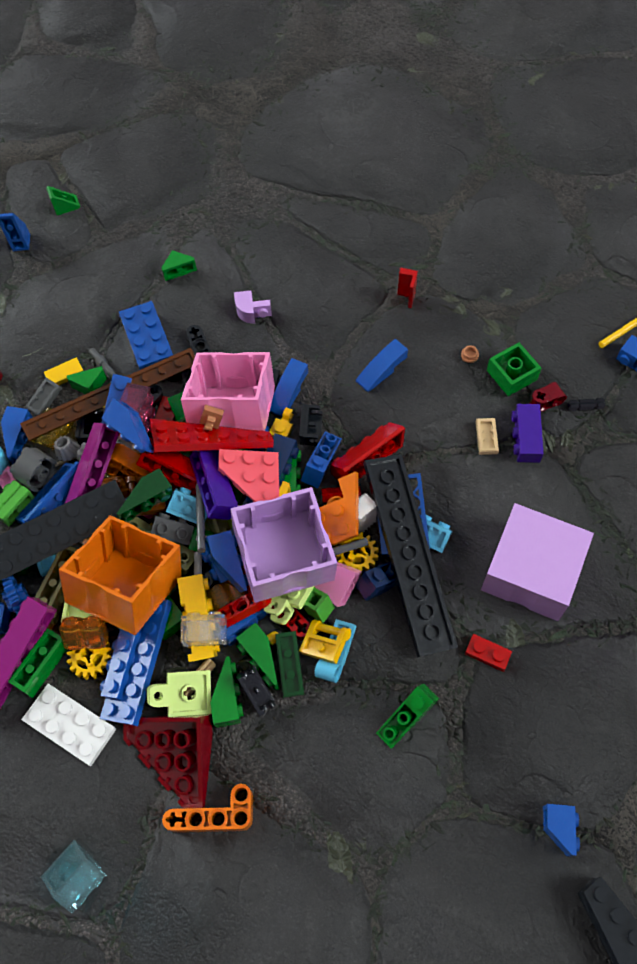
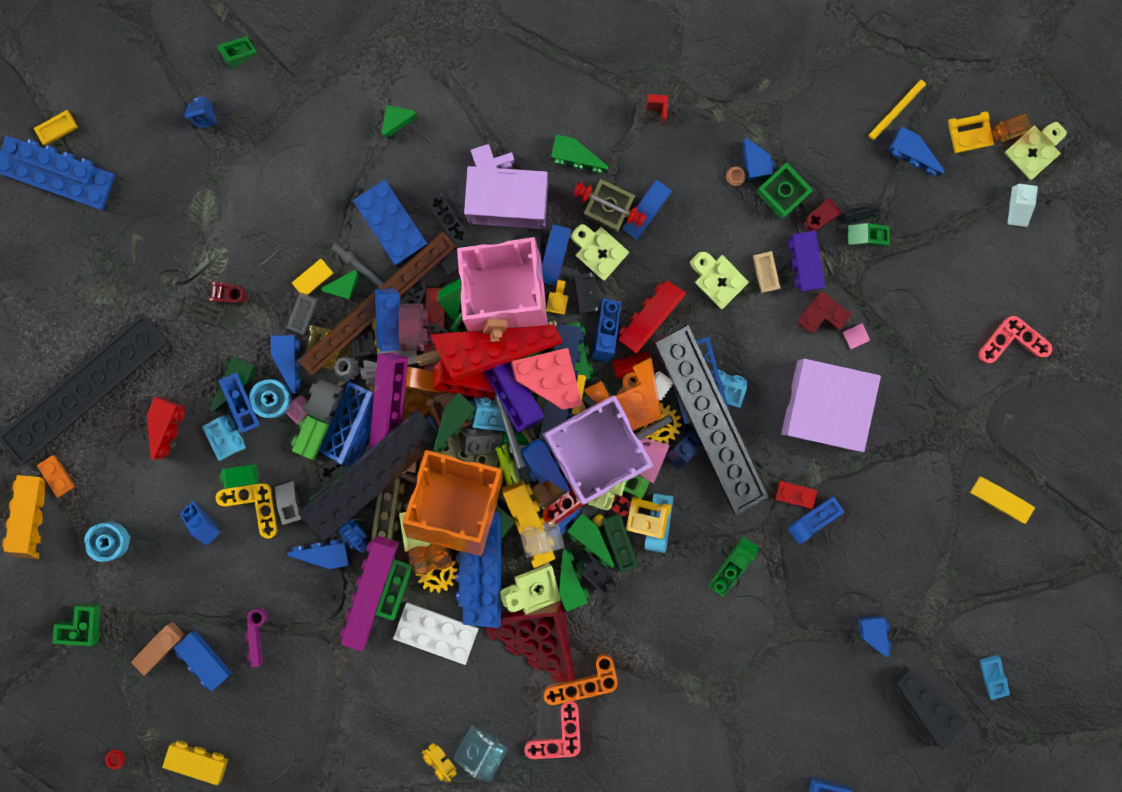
camera: 10 degrees left, 25 degrees up
blue slope [101,398,154,453] -> none
none -> yellow hinge [422,743,457,782]
none -> lavender tile [464,166,548,229]
none -> lime pin [495,444,519,485]
none -> coral beam [525,701,580,759]
none -> green slope [551,134,608,174]
none -> yellowish green plate [570,224,629,281]
none -> olive brick [572,179,647,233]
none -> yellowish green plate [690,252,749,309]
none -> blue slope [742,139,775,180]
none -> blue plate [787,496,845,544]
none -> dark red brick [795,291,852,334]
none -> bright pink slope [842,323,870,349]
none -> green slope [847,223,890,246]

